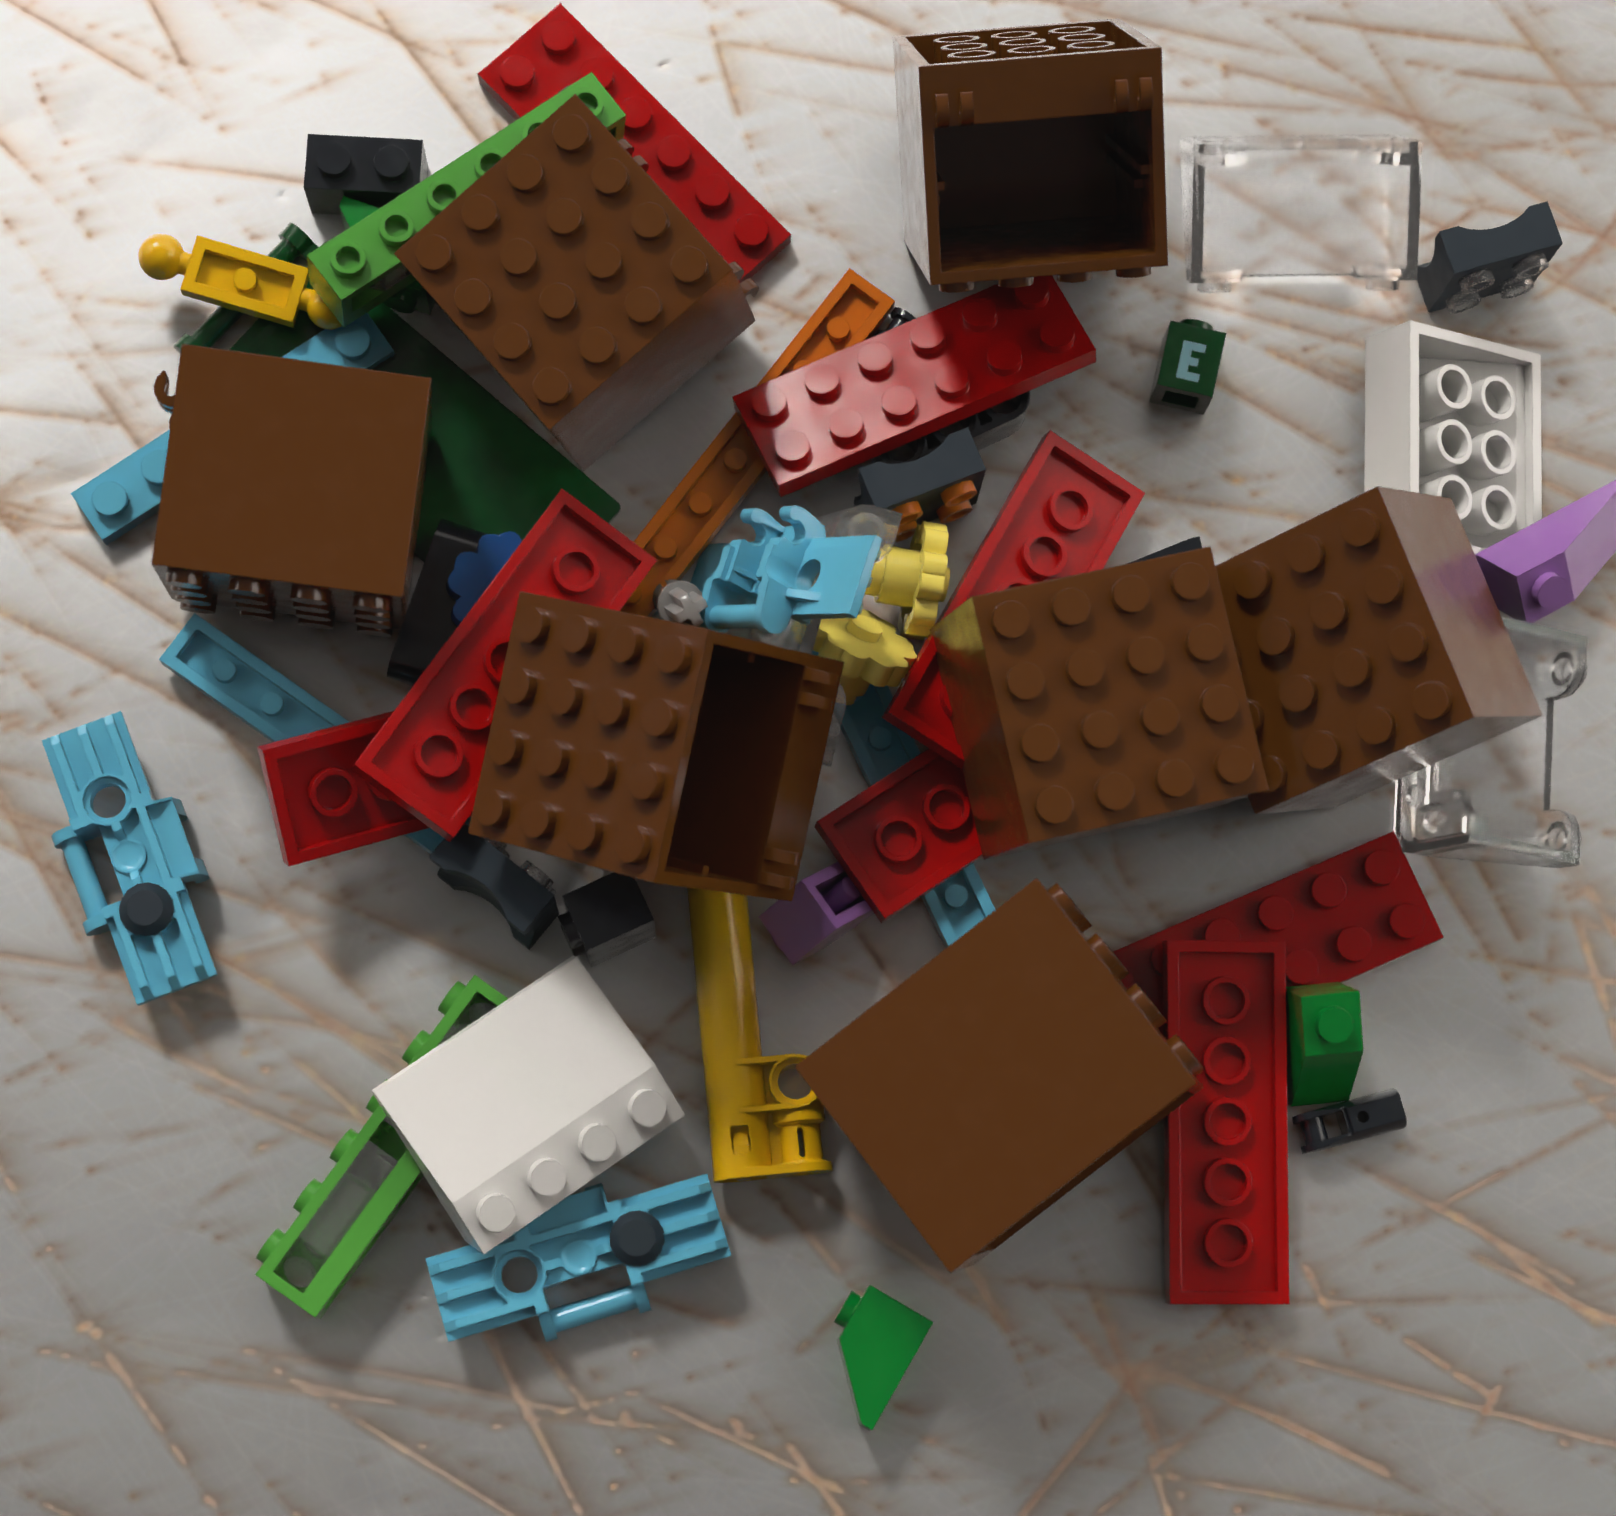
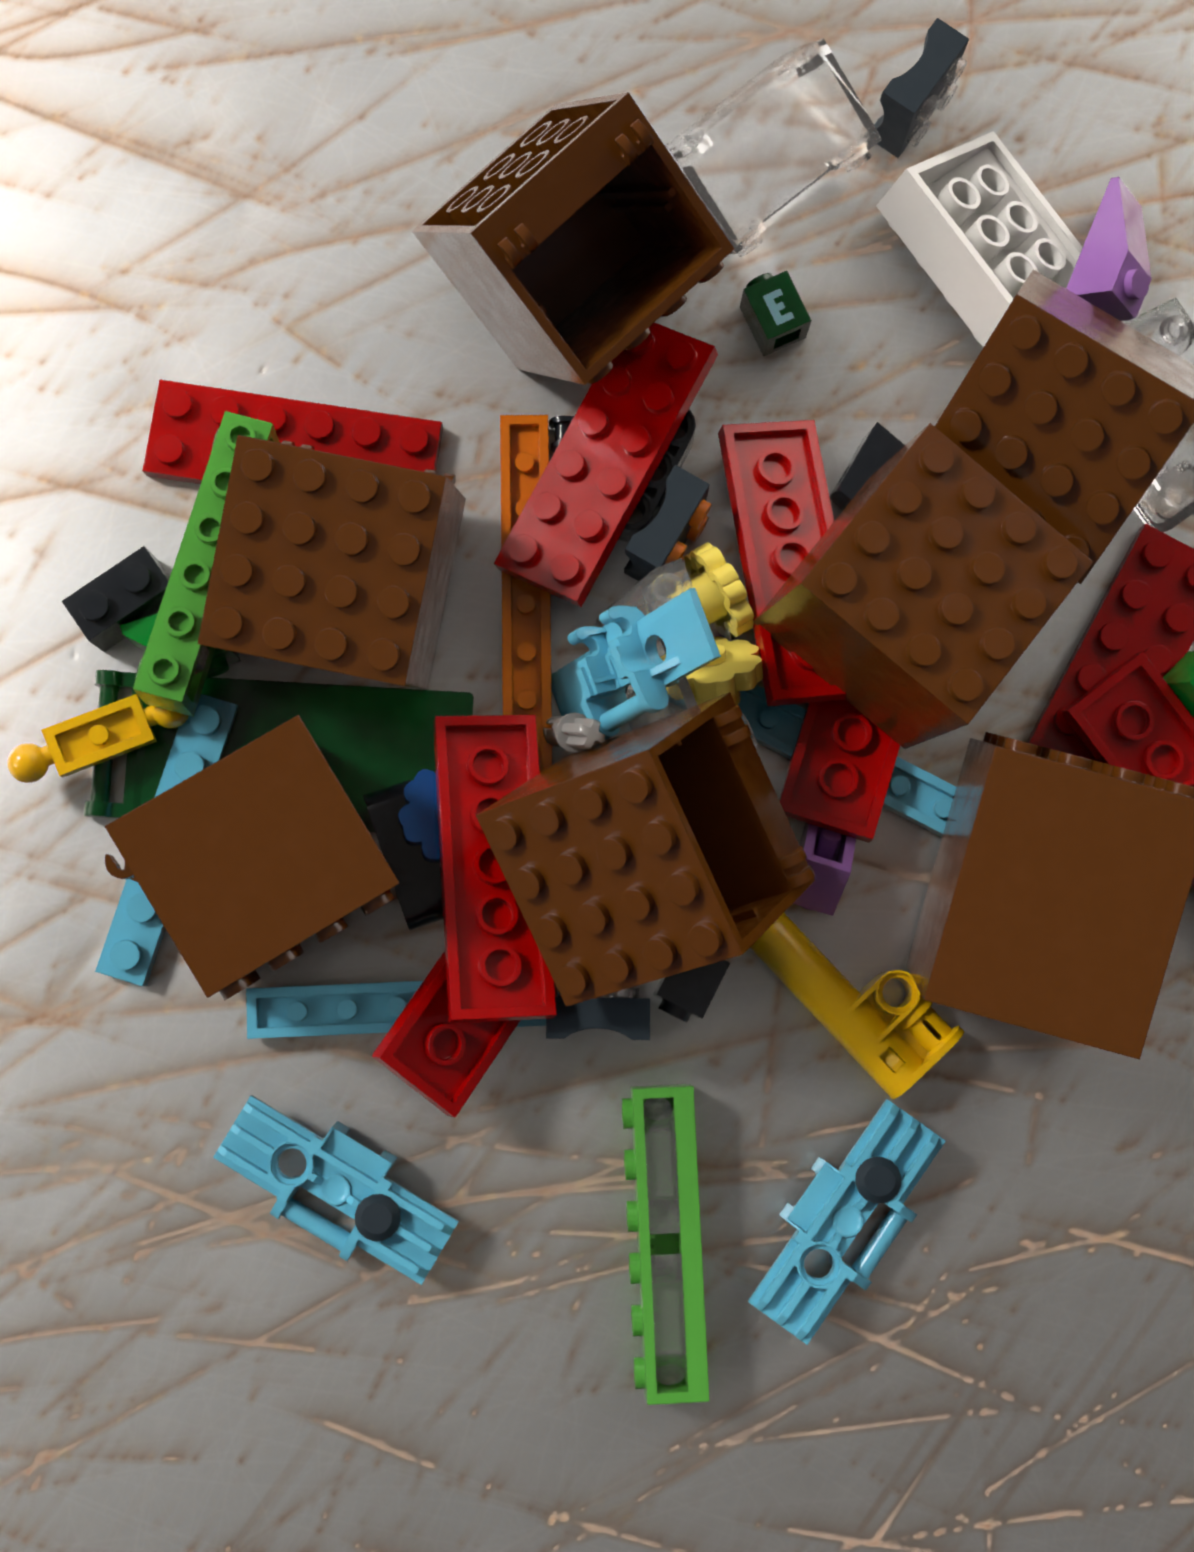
camera: 30 degrees left, 5 degrees up
white slope [371,956,685,1254] -> none
green slope [834,1285,933,1431] -> none

